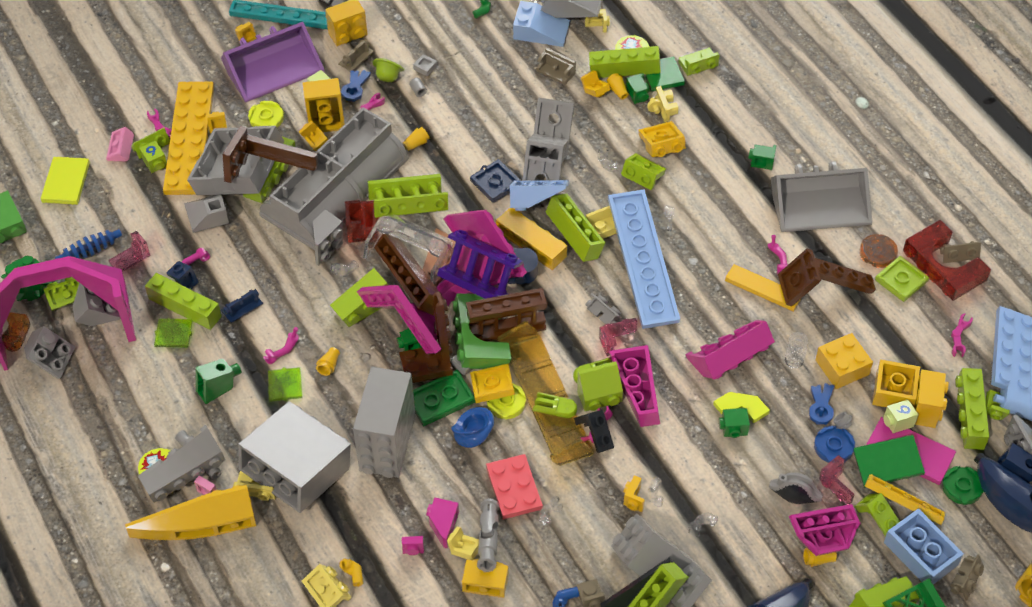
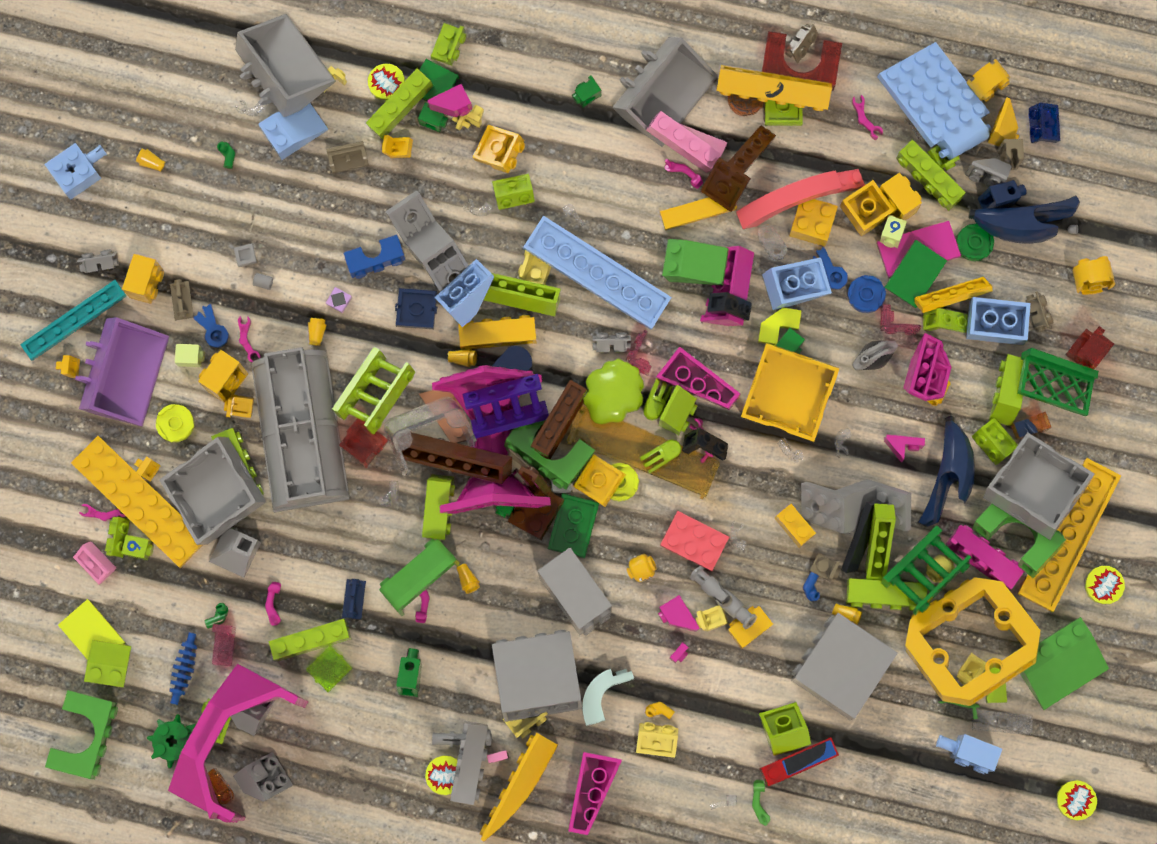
camera: 45 degrees left, 25 degrees up
dark blue bracket [166,261,199,290] -> none
reddish brown bracket [222,126,318,183] -> none
clear neon green piece [268,367,302,401] -> none
light grey slope [313,210,343,266] -> none
lime hat [372,58,405,82] -> none
blue piece [451,407,495,448] -> none
yellow cone [607,73,629,100] -> none
yellow bracket [623,475,645,512] -> none
light grey plate [833,412,852,429] -> none
none -> lime slope [84,640,132,688]
none -> green arm [204,603,228,629]
none -> tile [326,287,352,313]
none -> blue arch [343,235,406,279]
none -> bright green windscreen [379,539,460,616]
none -> dark pink slope [427,84,472,117]
none -> dark pink wedge [568,752,622,835]
none -> light aqua arch [582,669,634,726]
none -> lime piece [583,359,644,424]
none -> yellow head [627,554,657,582]
none -> bright pink wedge [646,111,727,173]
none -> bright green slope [662,239,729,285]
none -> black bracket [707,292,752,321]
none -> yellow brick [717,65,832,111]
none -> coral arch [736,169,865,229]
none -> yellow tile [741,343,840,442]
none -> light blue slope [762,257,832,310]
none -> yellow brick [774,504,816,548]
none -> dark pink slope [884,435,925,462]

